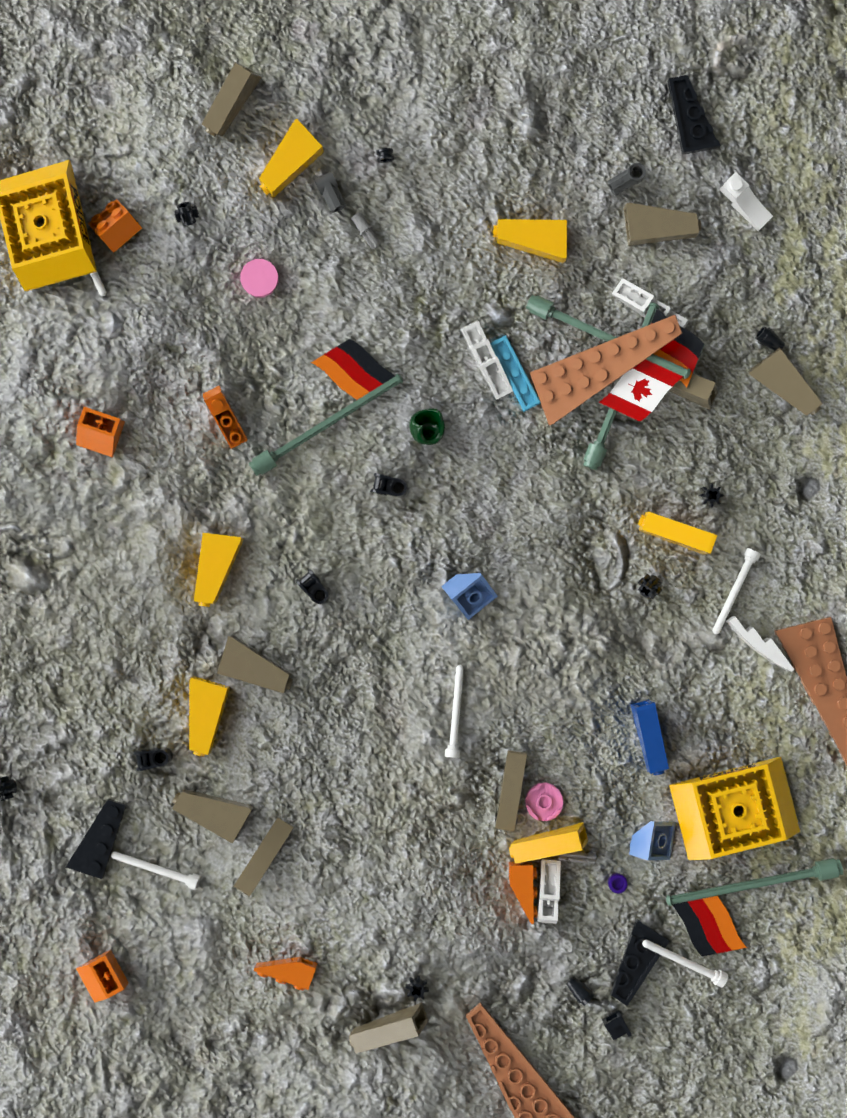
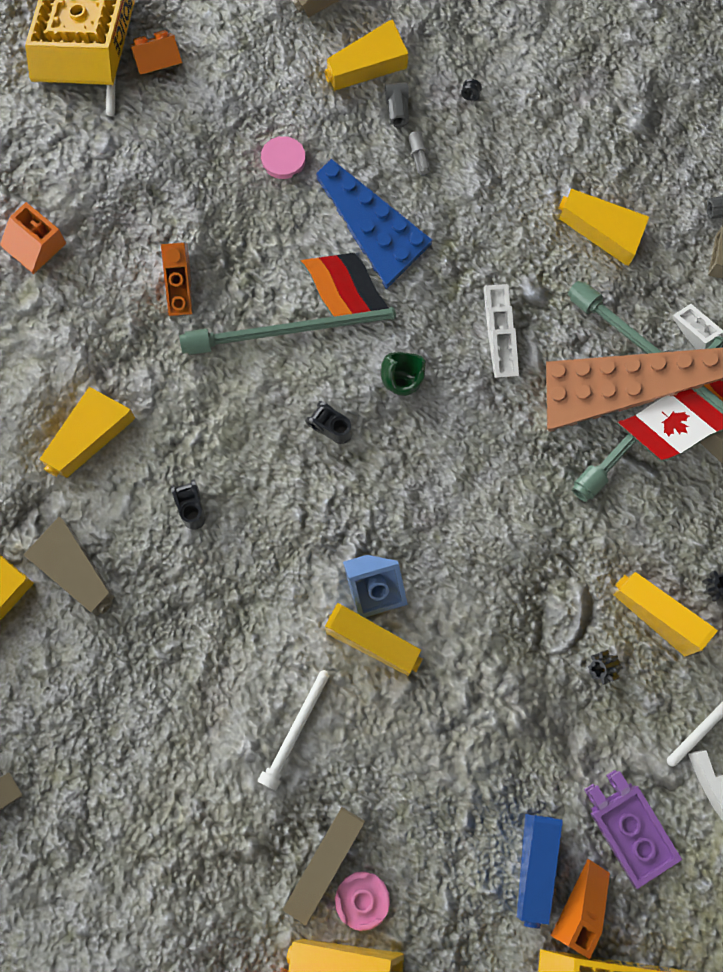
camera: 20 degrees right, 15 degrees down
black gear [174,202,199,226] -> none
medium azure tile [490,335,541,412] -> none
none -> blue wing [316,159,432,289]
none -> yellow slope [325,603,423,676]
none -> orange slope [551,859,610,959]
none -> medium lavender tile [584,770,682,889]

